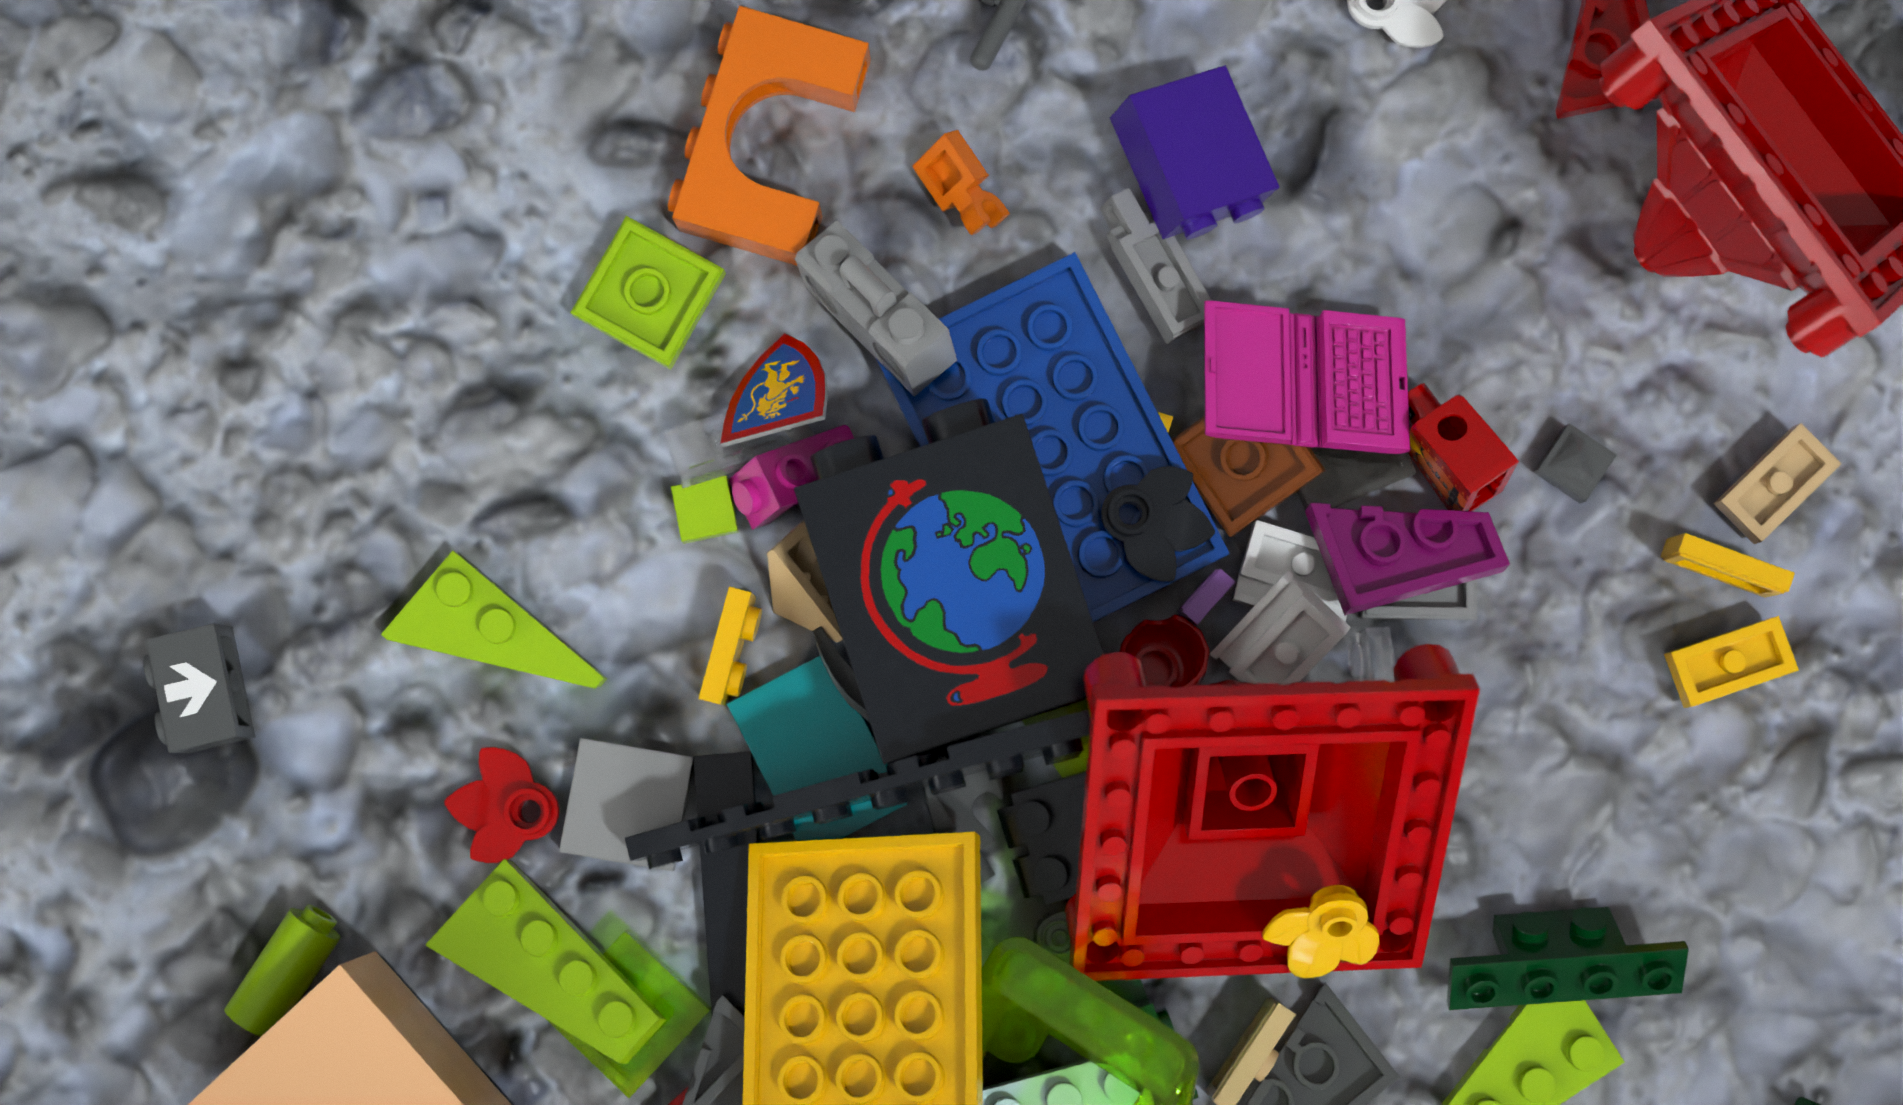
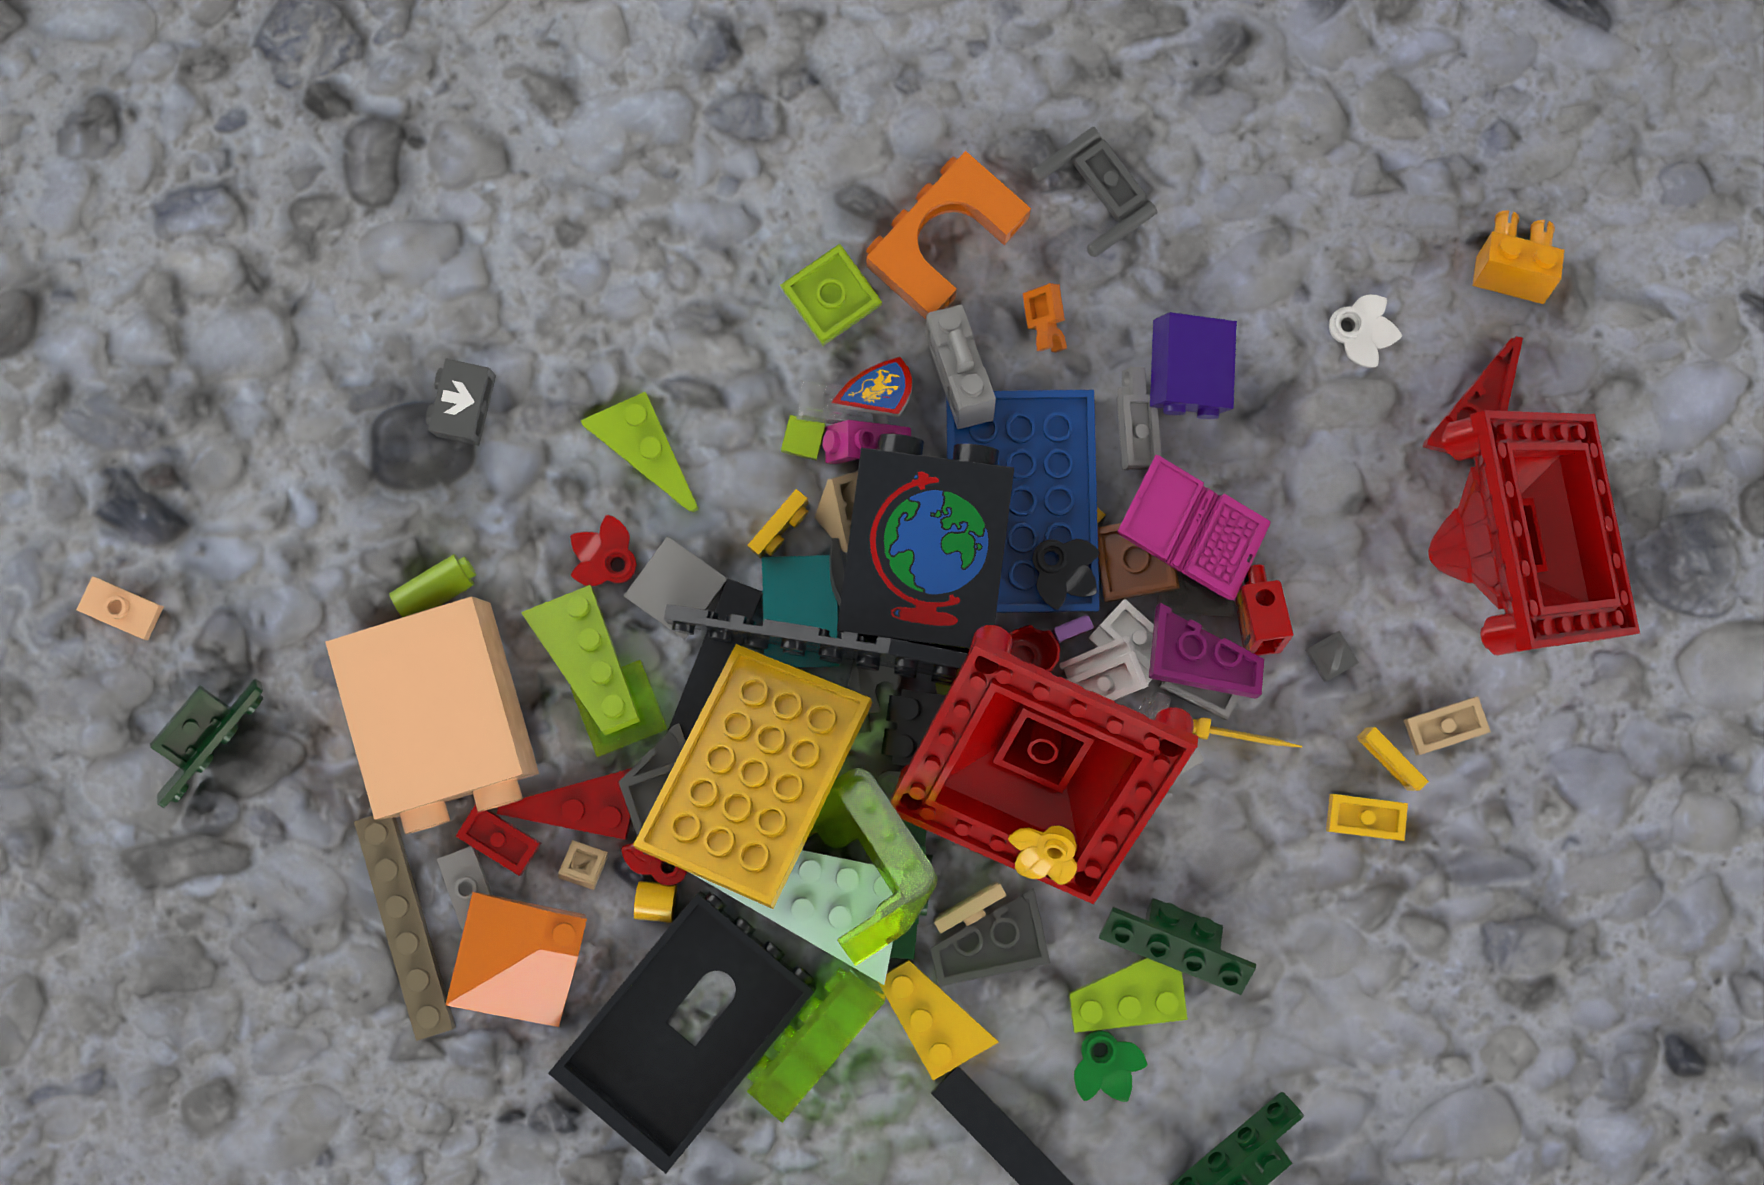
camera: 25 degrees right, 0 degrees up
none -> yellow sword [1193,717,1302,748]

